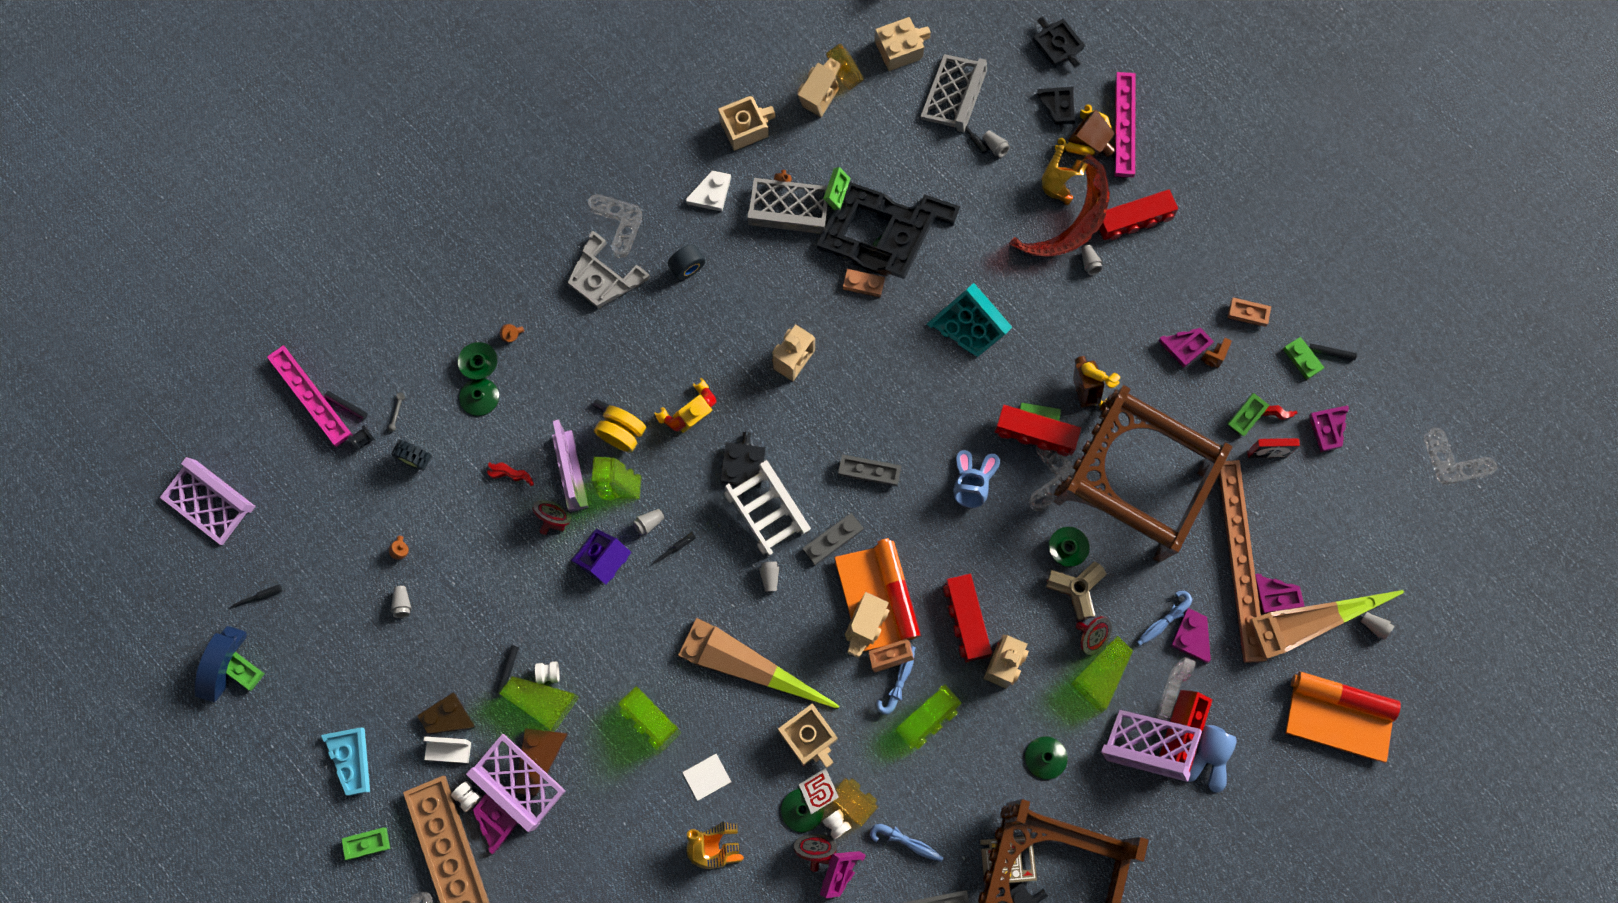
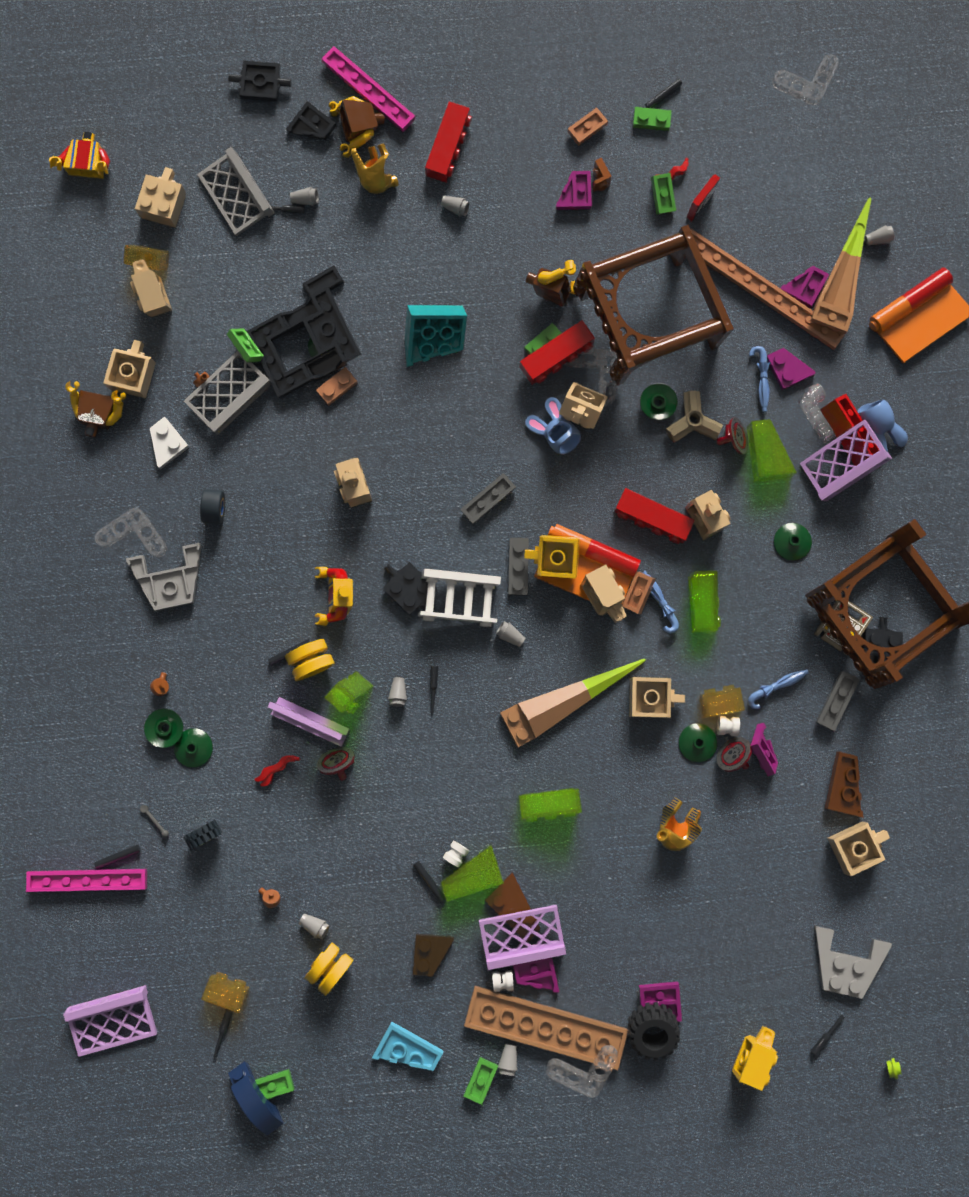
camera: 55 degrees left, 10 degrees up
black bush [347,425,375,451] -> none
white panel [423,737,471,764] -> none
dark purple slope [571,528,631,585] -> none
white sticker [683,754,731,801] -> none
white sticker [799,768,839,814] -> none
clear red windscreen [1009,154,1110,256] -> none
magenta wing [1309,405,1349,452] -> none
none -> torso [65,381,126,438]
none -> clear yellow brick [202,972,250,1013]
none -> yellow wheel [304,942,353,996]
none -> light grey cone [498,1044,517,1076]
none -> yellow hinge [524,535,580,579]
none -> tan hinge [559,382,608,429]

